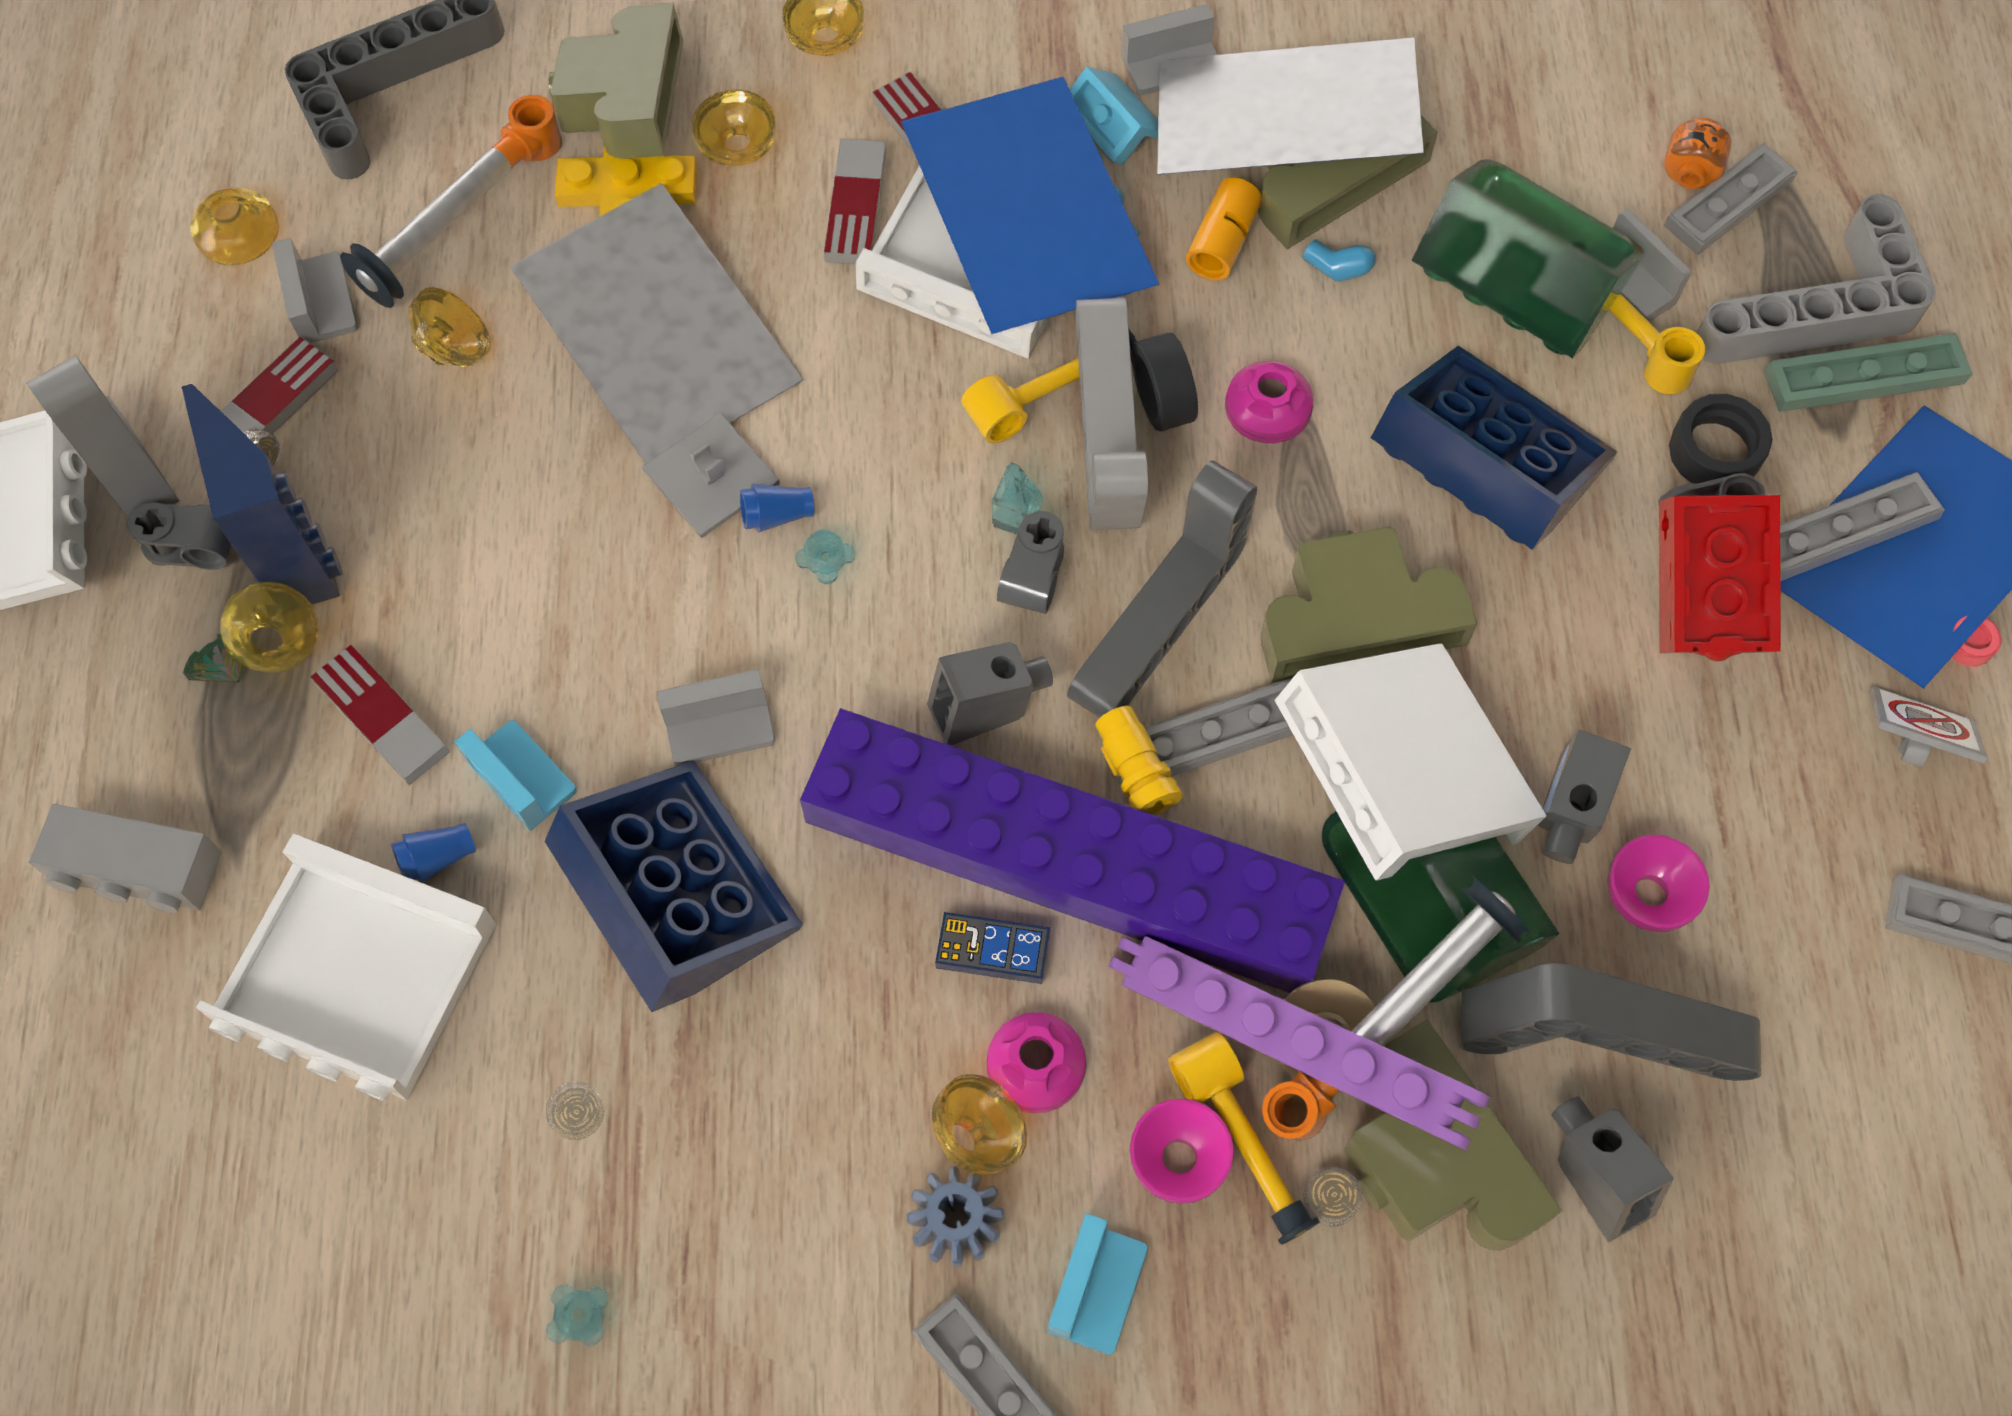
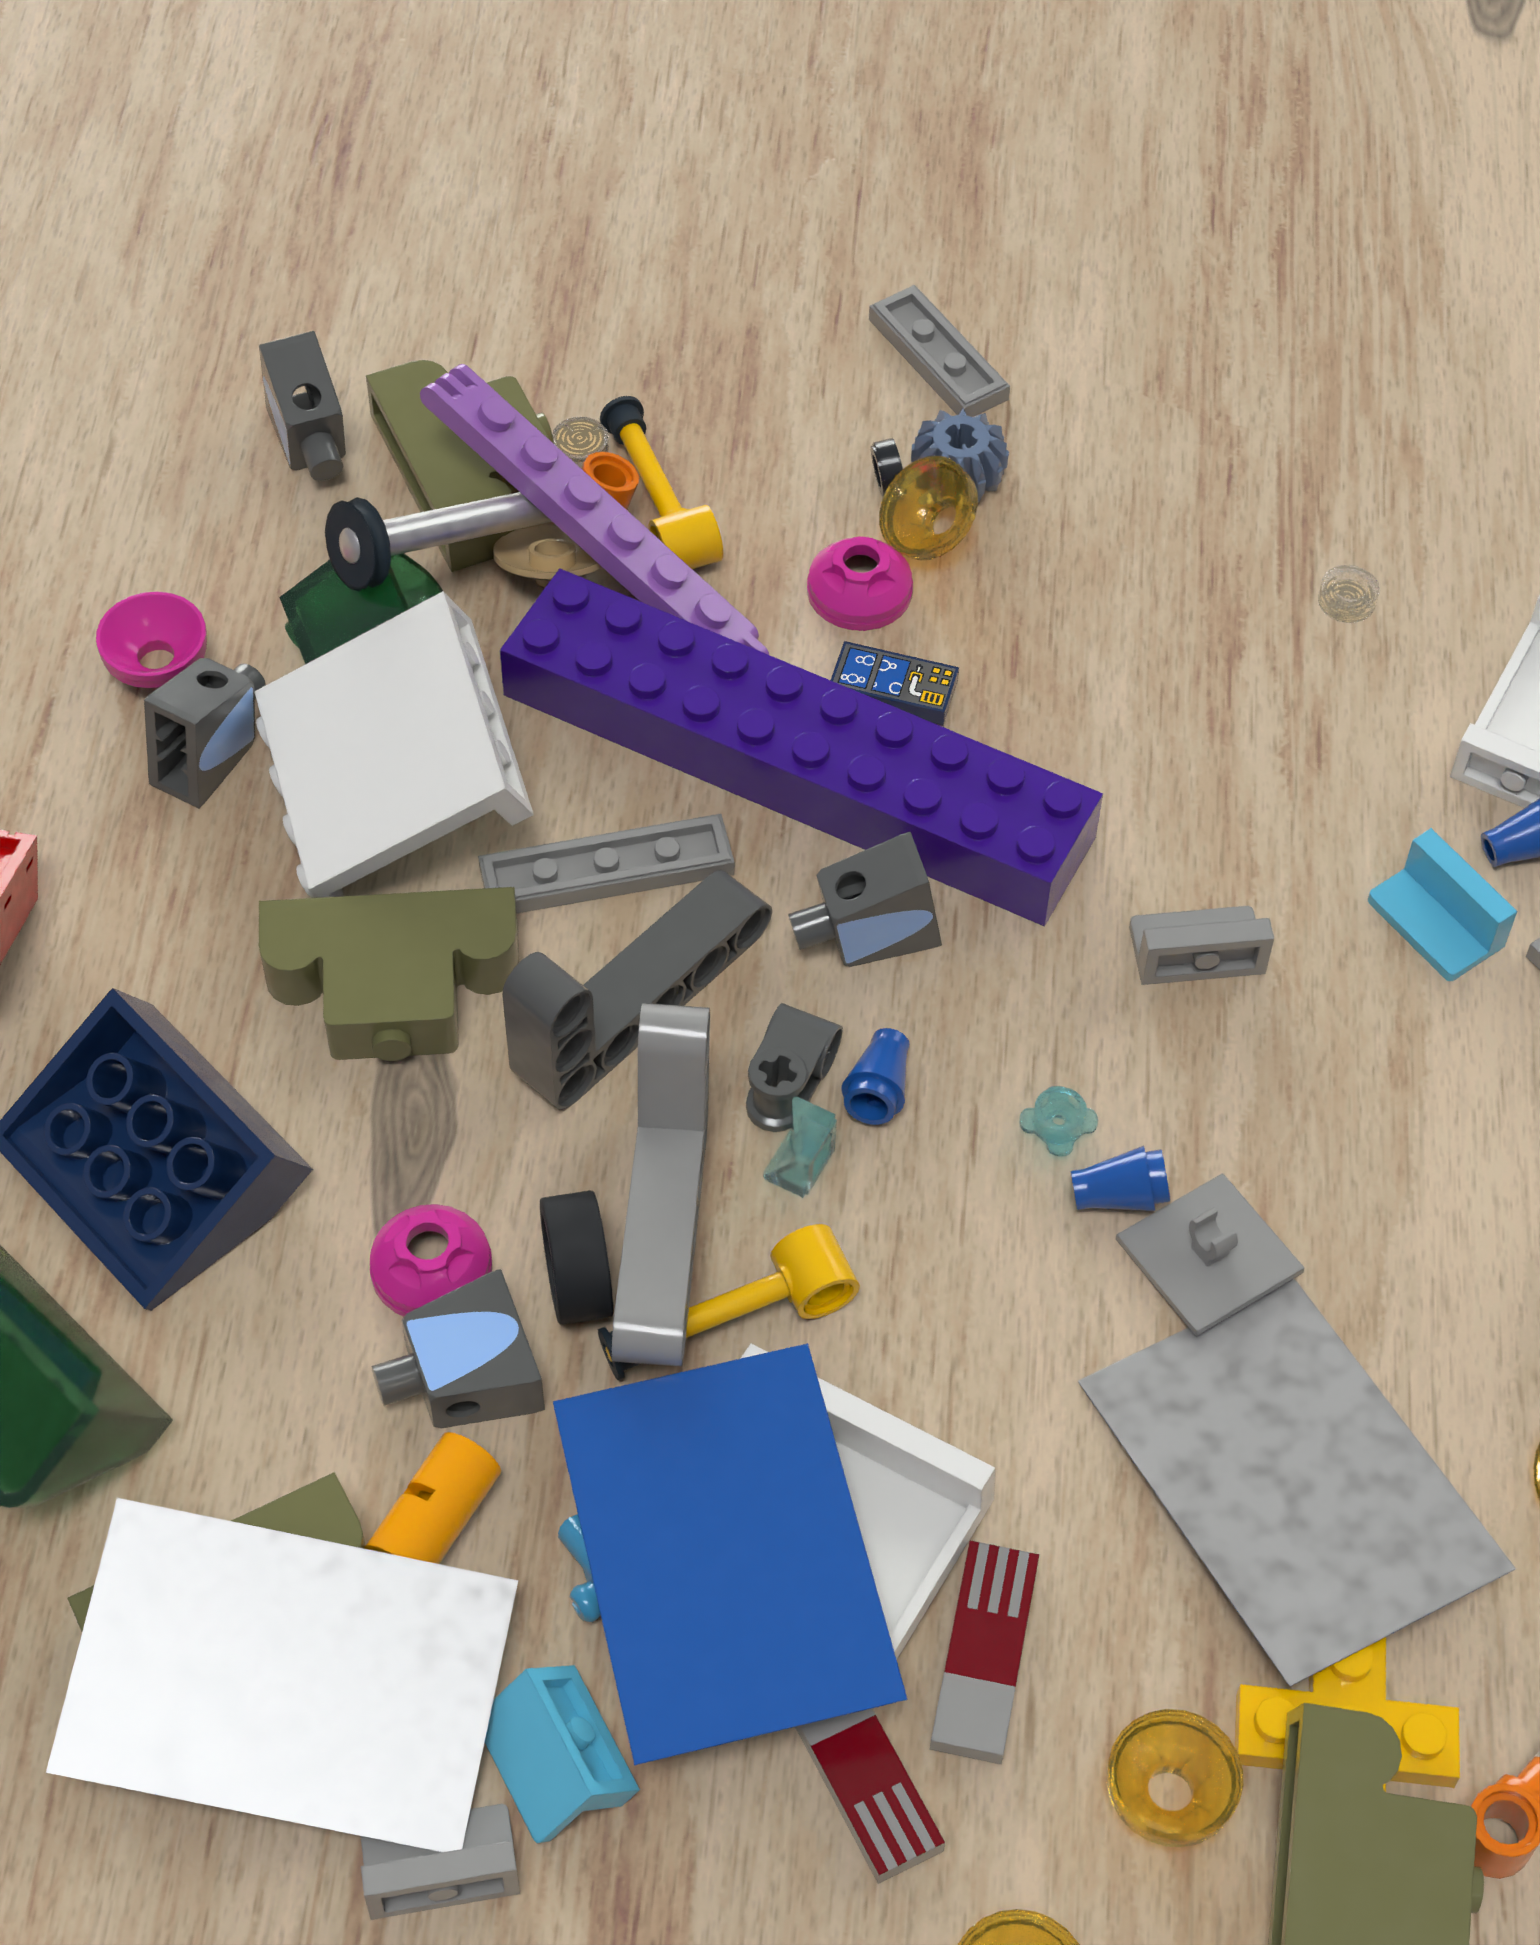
camera: 175 degrees left, 10 degrees down
dark blue slope [544,760,803,1012] -> none
clear light blue plate [546,1284,609,1346] -> none
medium azure panel [1047,1213,1148,1355] -> none
yellow axle [1095,706,1183,816] -> none
dark pink piece [1129,1099,1233,1204] -> none
dark azure arm [1302,239,1376,282] -> none
dark grey beam [1460,963,1761,1081] -> none
none -> dark grey torso [371,1269,545,1428]
none -> blue cone [841,1028,910,1125]
none -> black tile [870,438,906,499]

